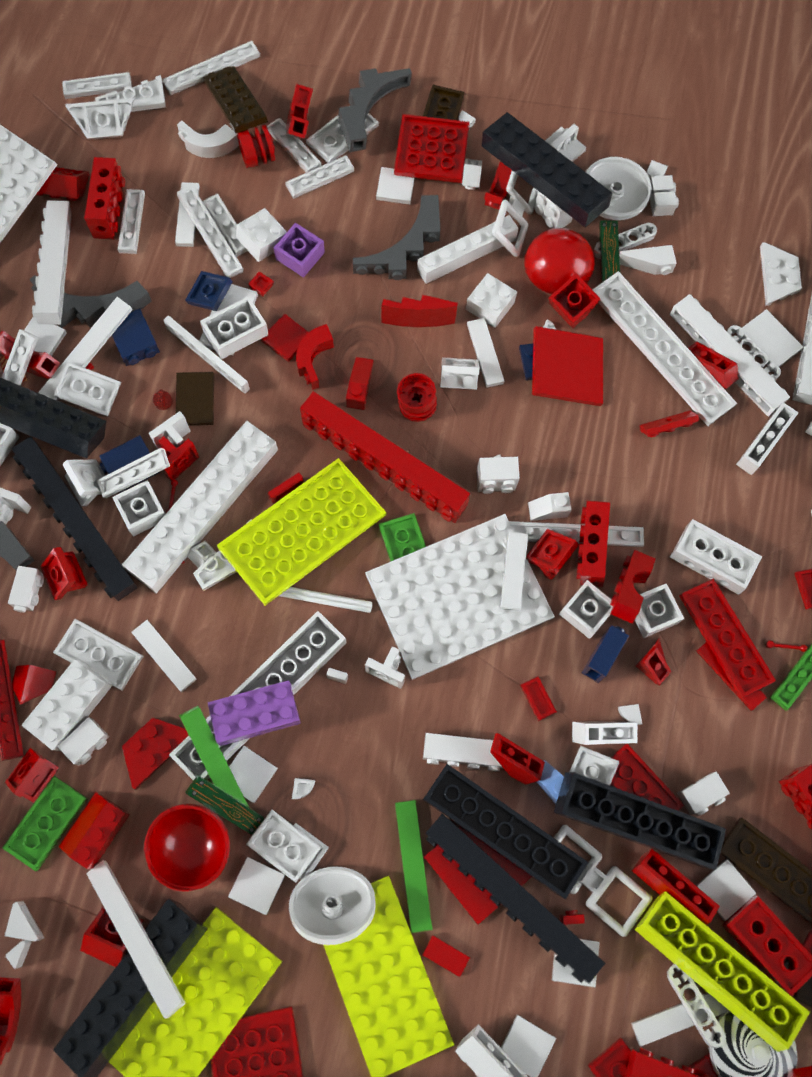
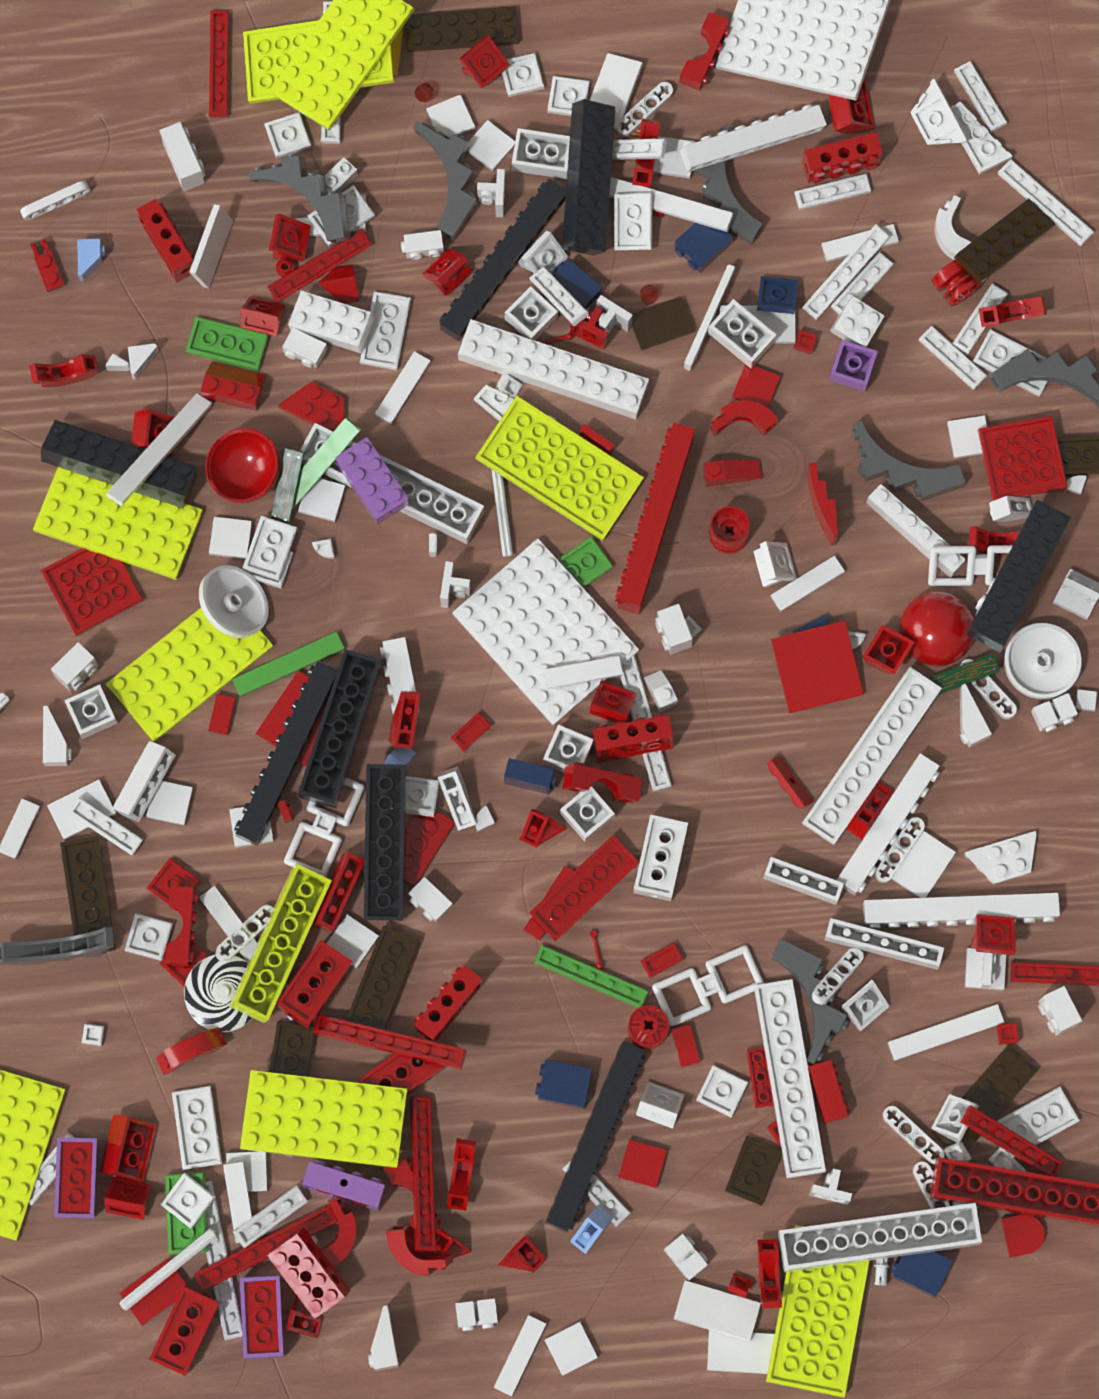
camera: 75 degrees right, 5 degrees up
white brick [466,273,517,328] -> none

